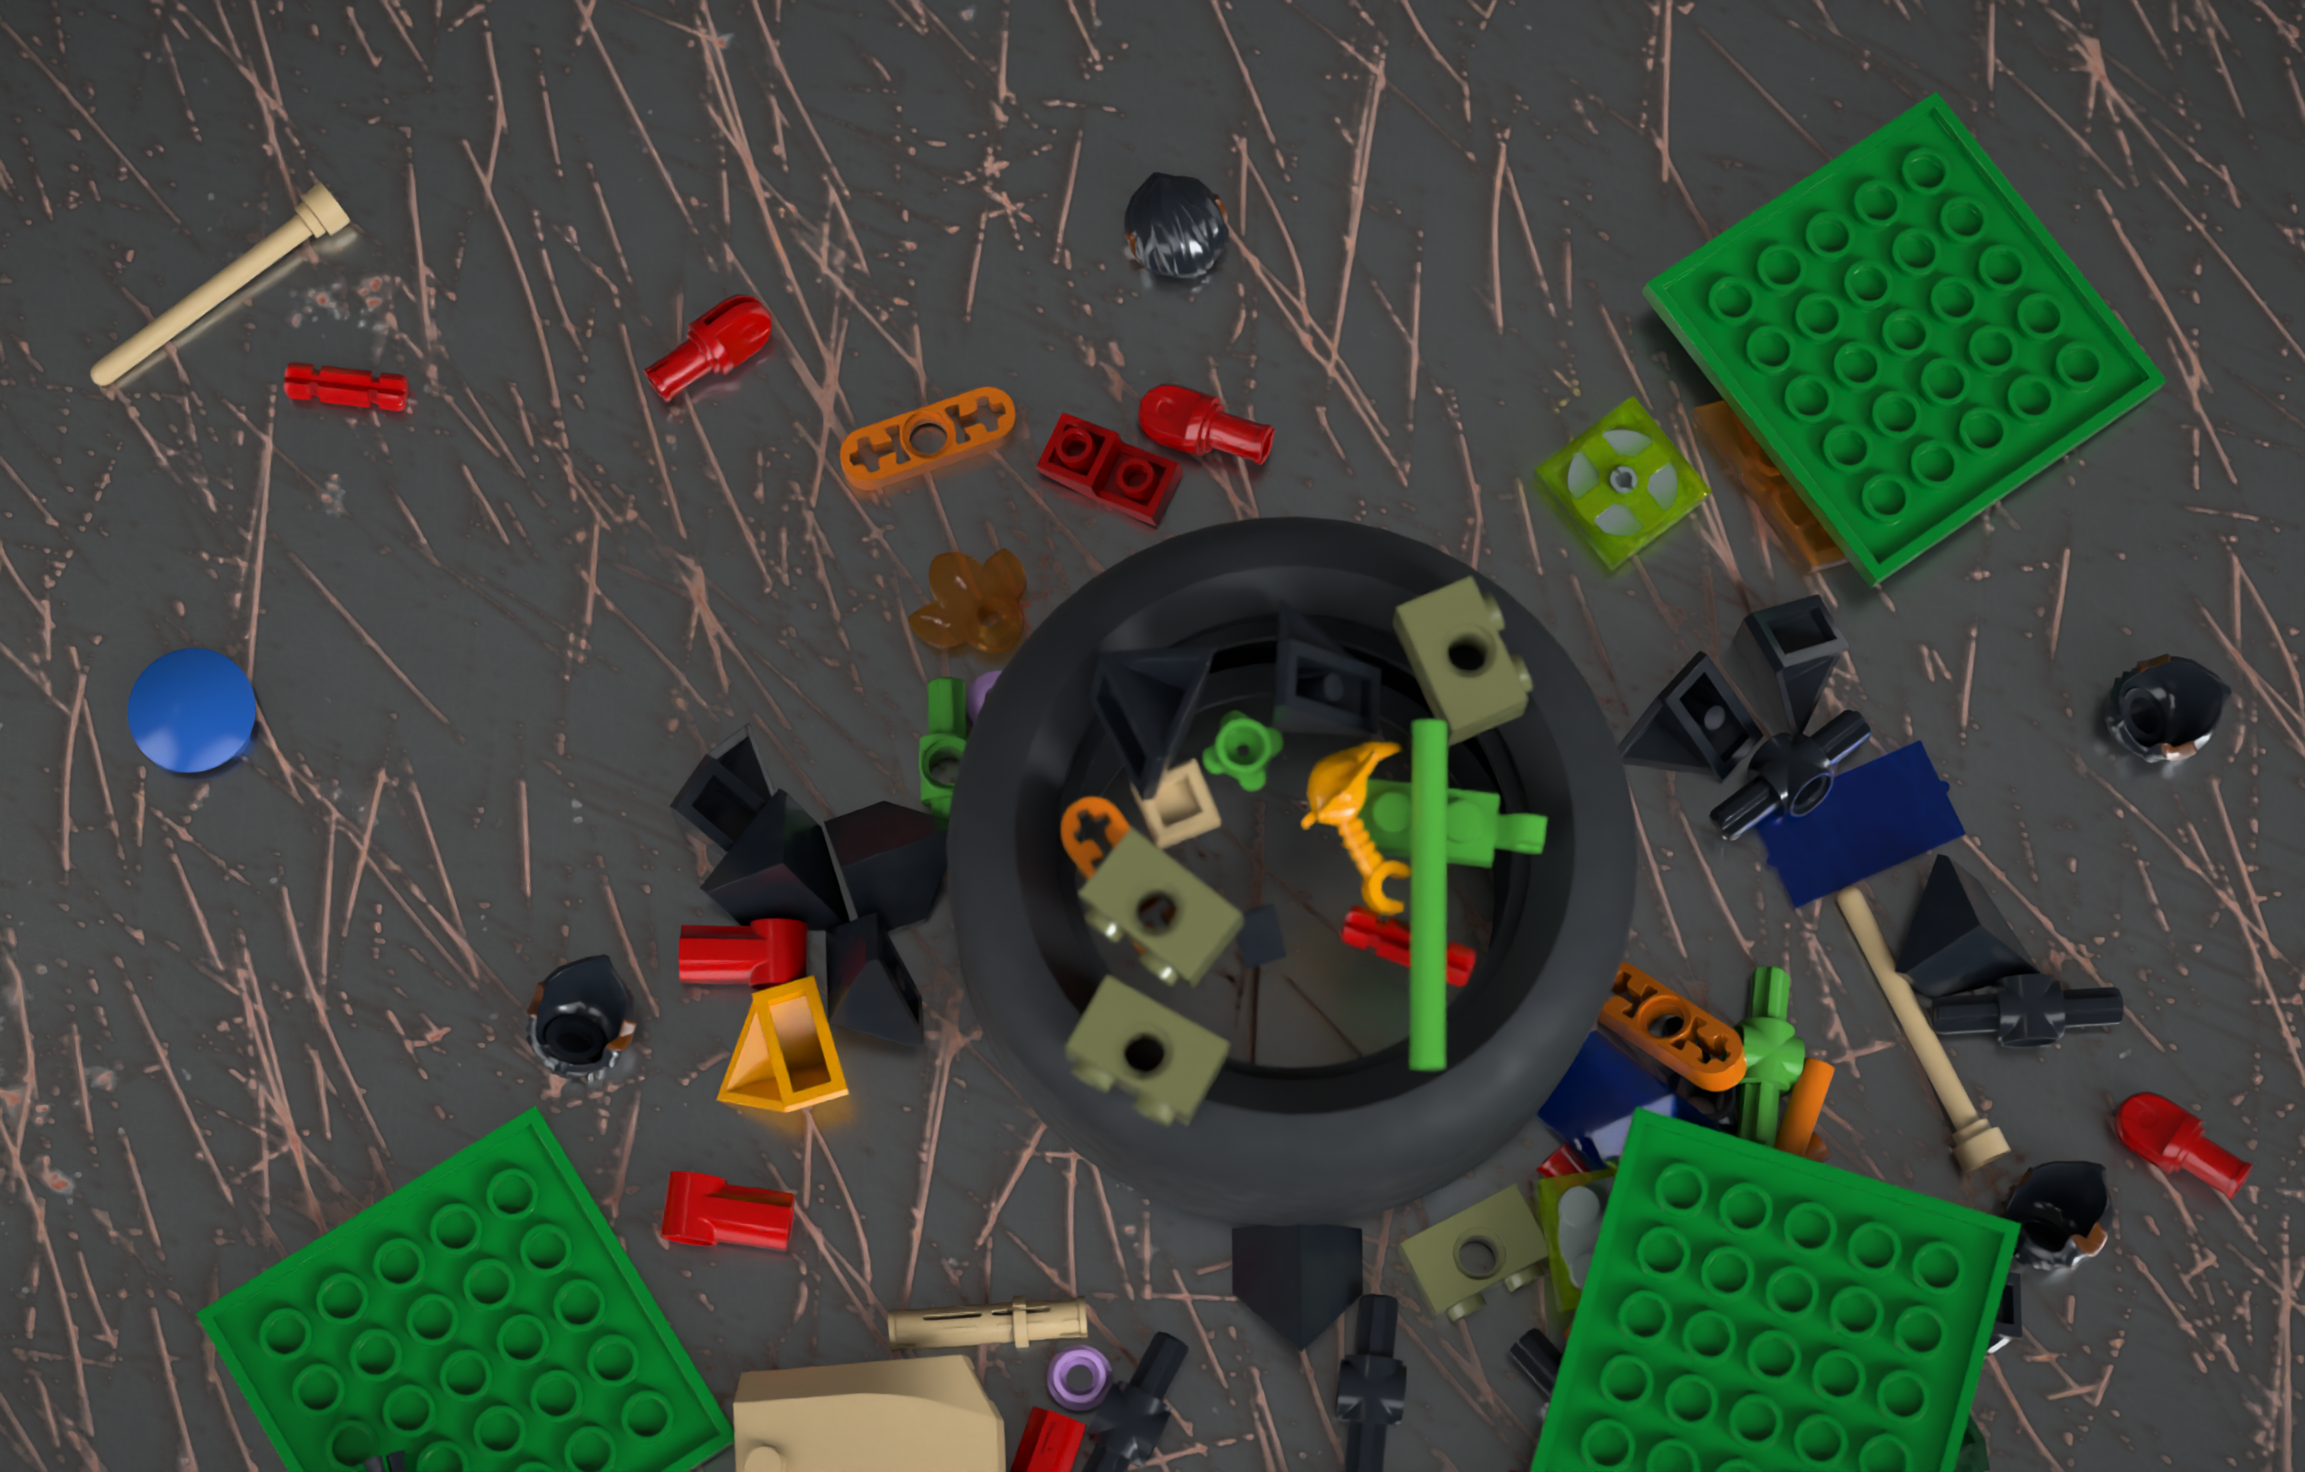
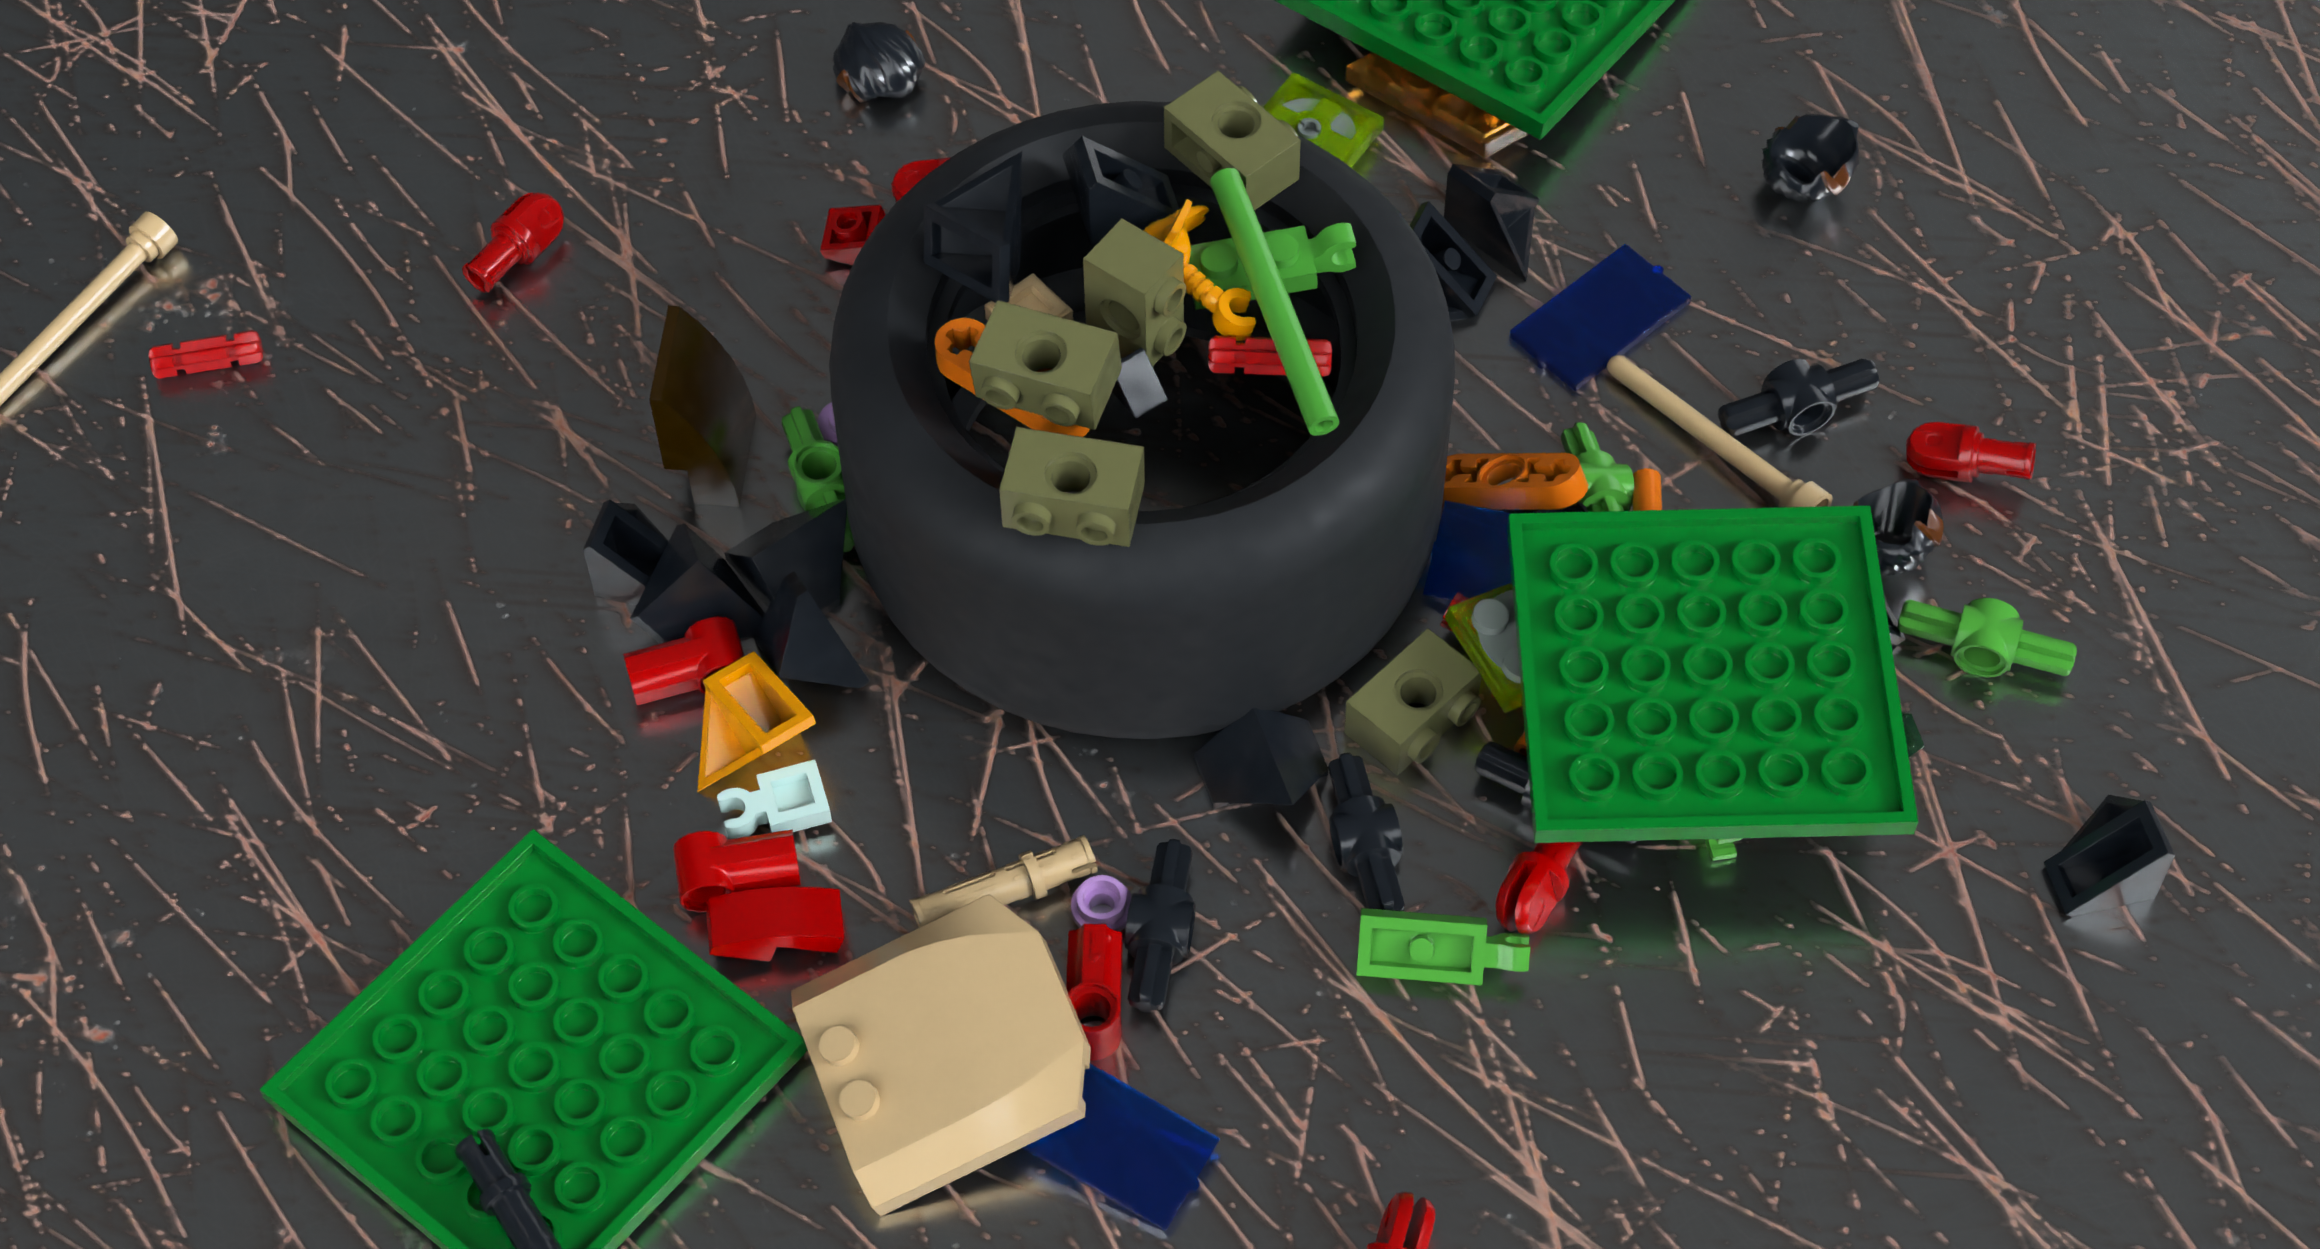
camera: 15 degrees left, 20 degrees down
blue dish [128,648,256,773] -> none
black hair [526,954,637,1079] -> none
orange beam [840,387,1016,490] -> none
clear orange plate [908,548,1027,654] -> none
bright green plate [1203,711,1283,791] -> none
black axle [1709,710,1872,840] -> none
black slope [1895,854,2041,998] -> none
none -> dark brown slope [649,305,756,507]
none -> red slope [706,887,844,962]
none -> light aqua plate [717,759,832,840]
none -> olive brick [1083,219,1187,367]
none -> bright green axle [1898,598,2077,678]

